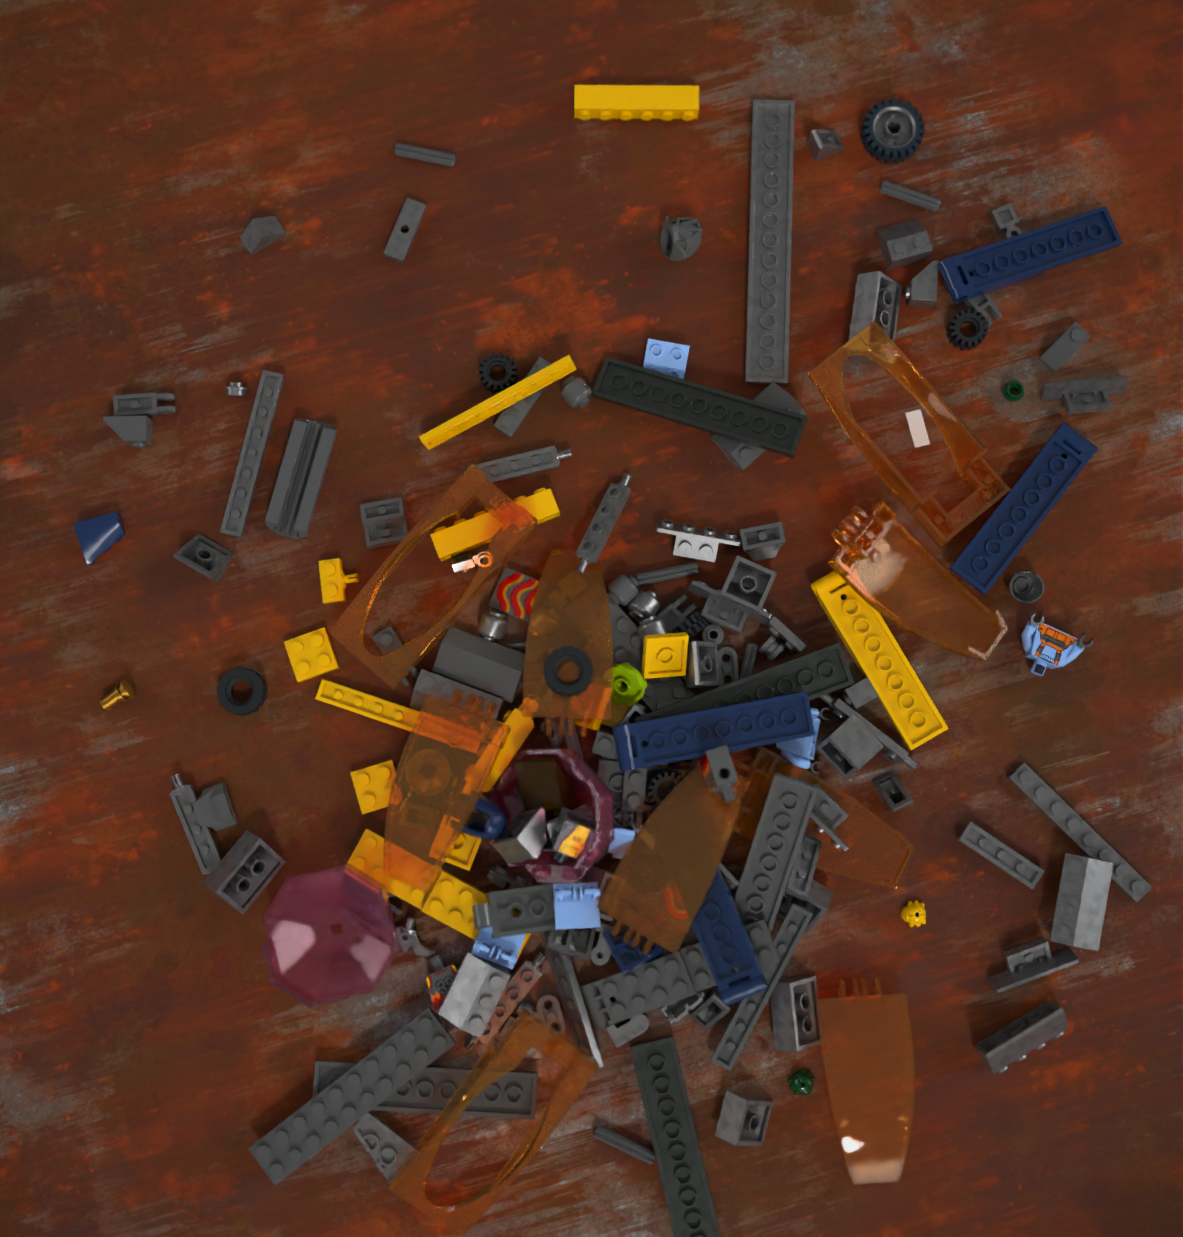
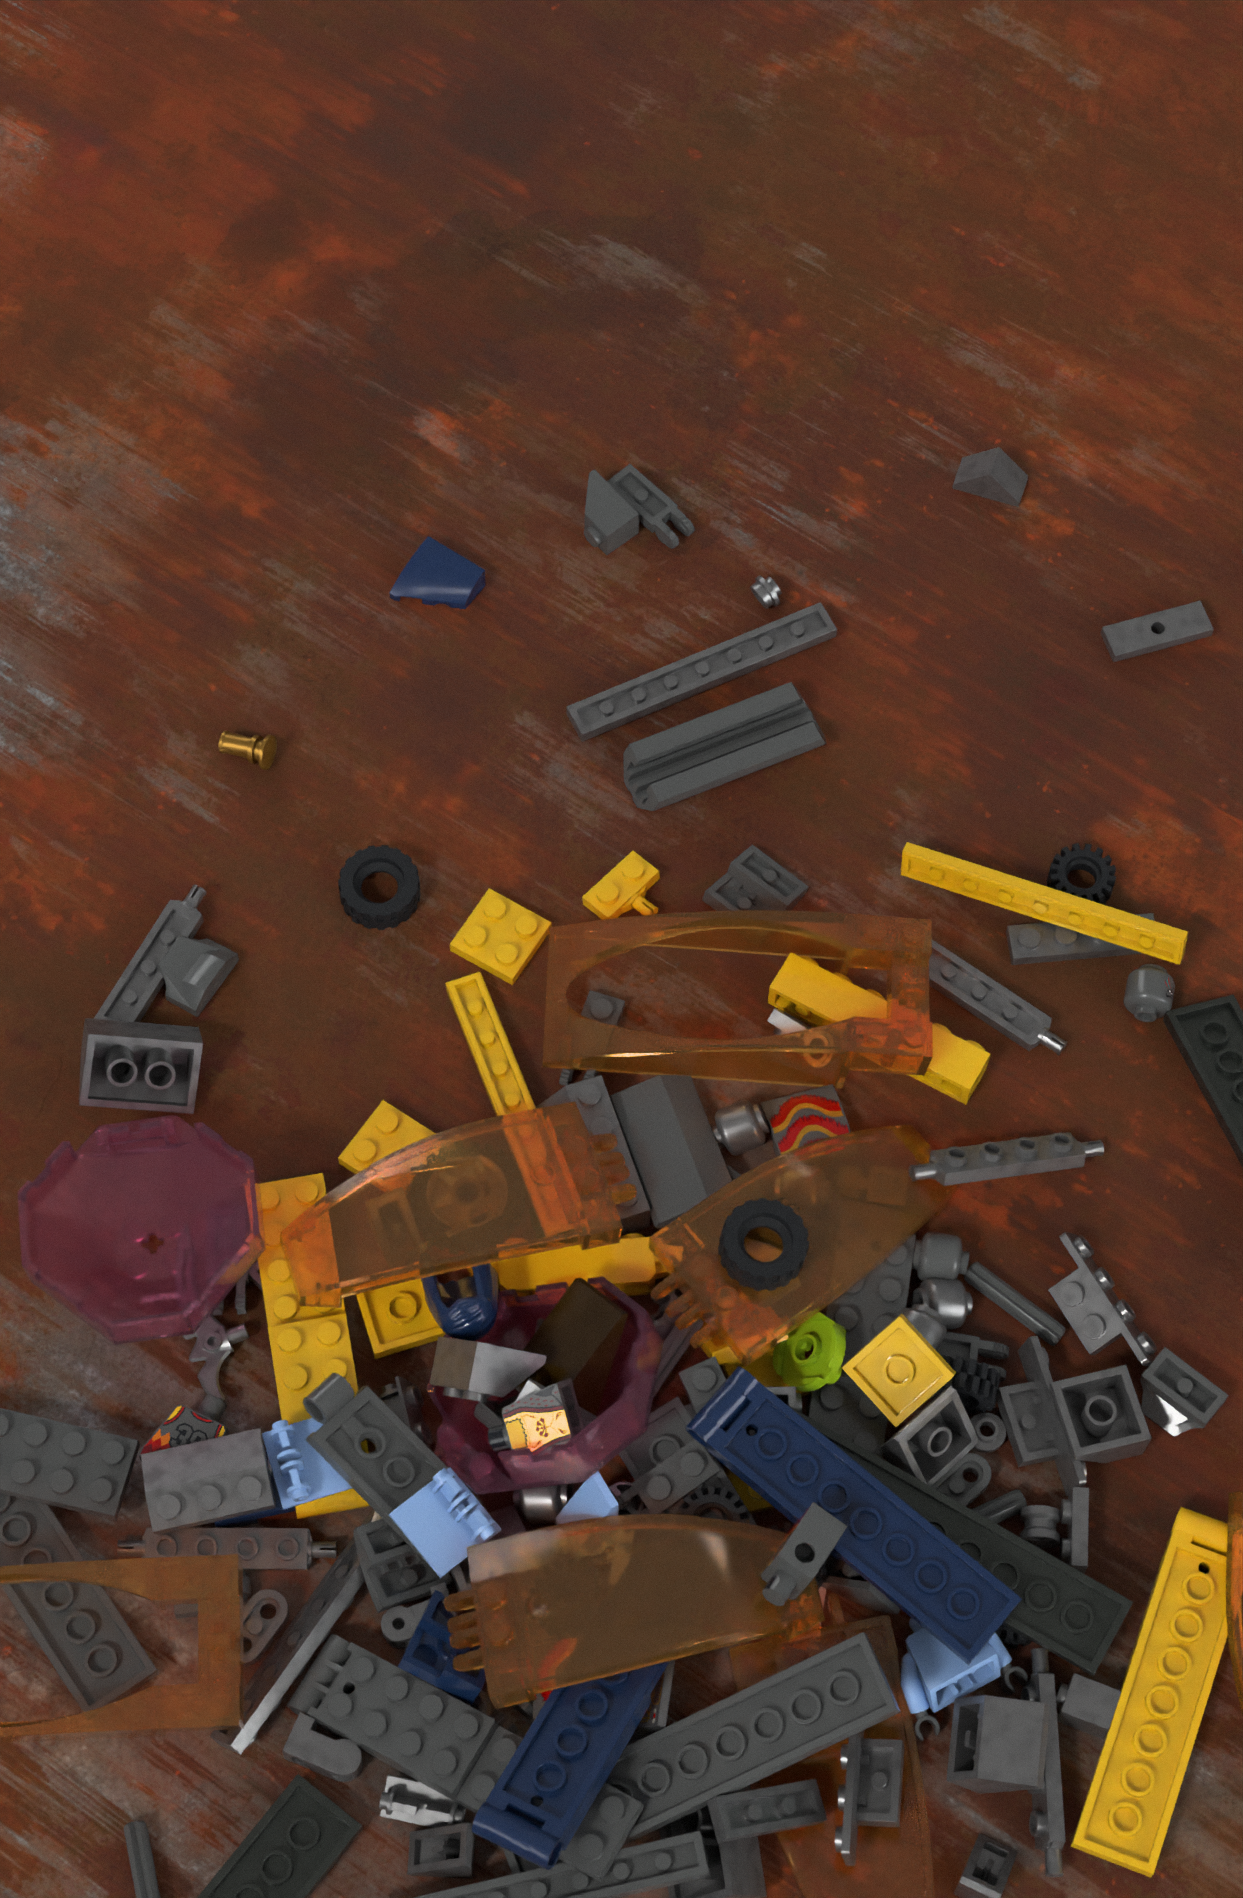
camera: 50 degrees right, 20 degrees down
flat silver slope [173,533,235,583] -> none

